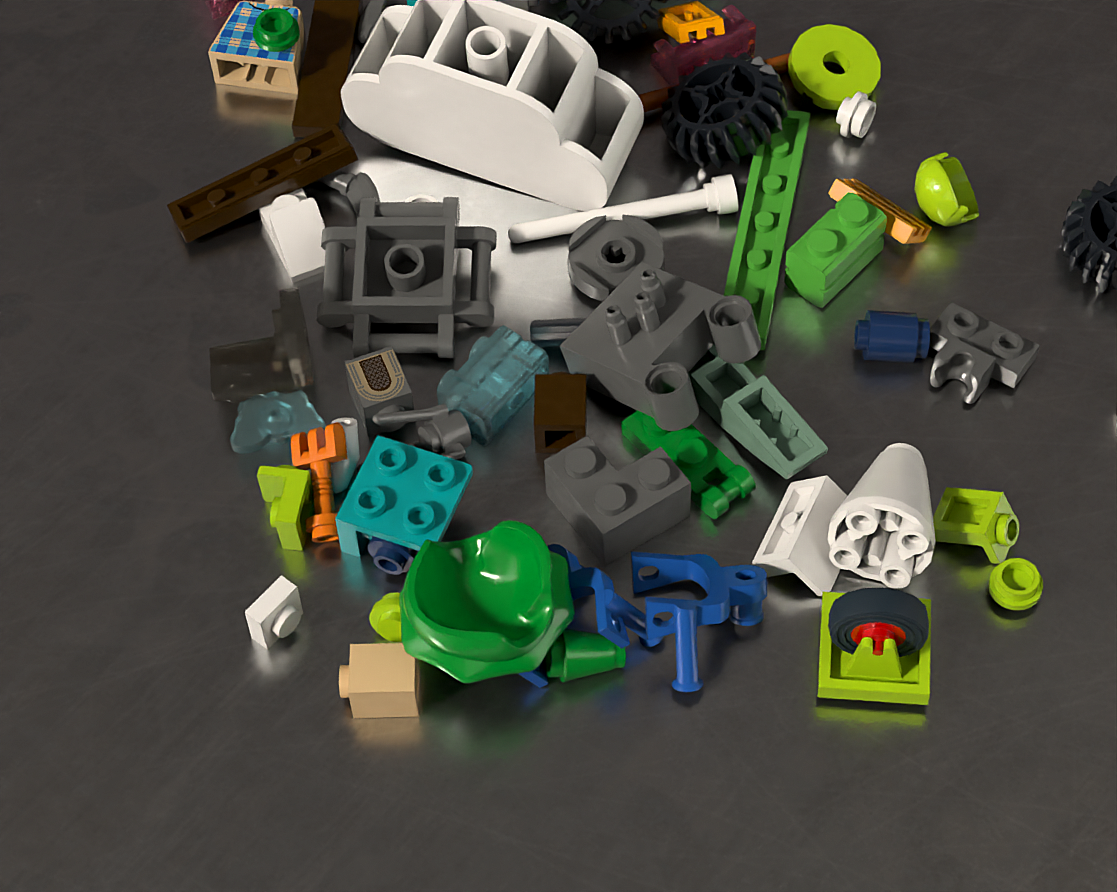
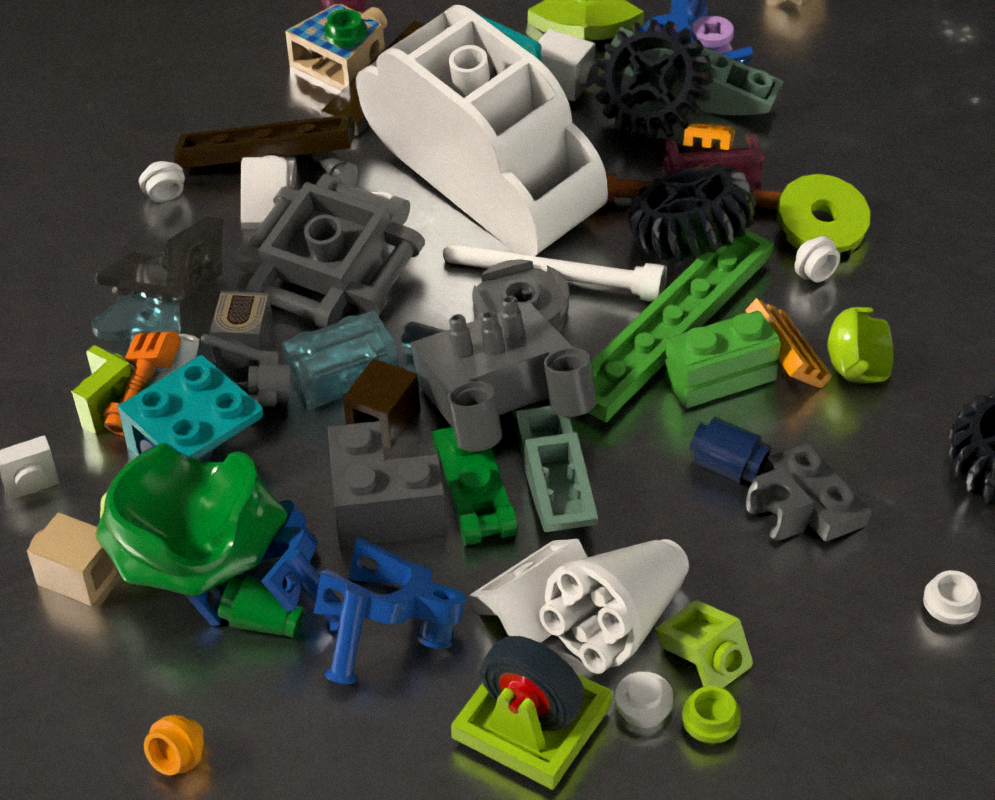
camera: 25 degrees right, 10 degrees down
none -> white plate [139,161,185,202]
none -> light orange plate [144,715,204,775]
none -> white plate [615,672,674,728]

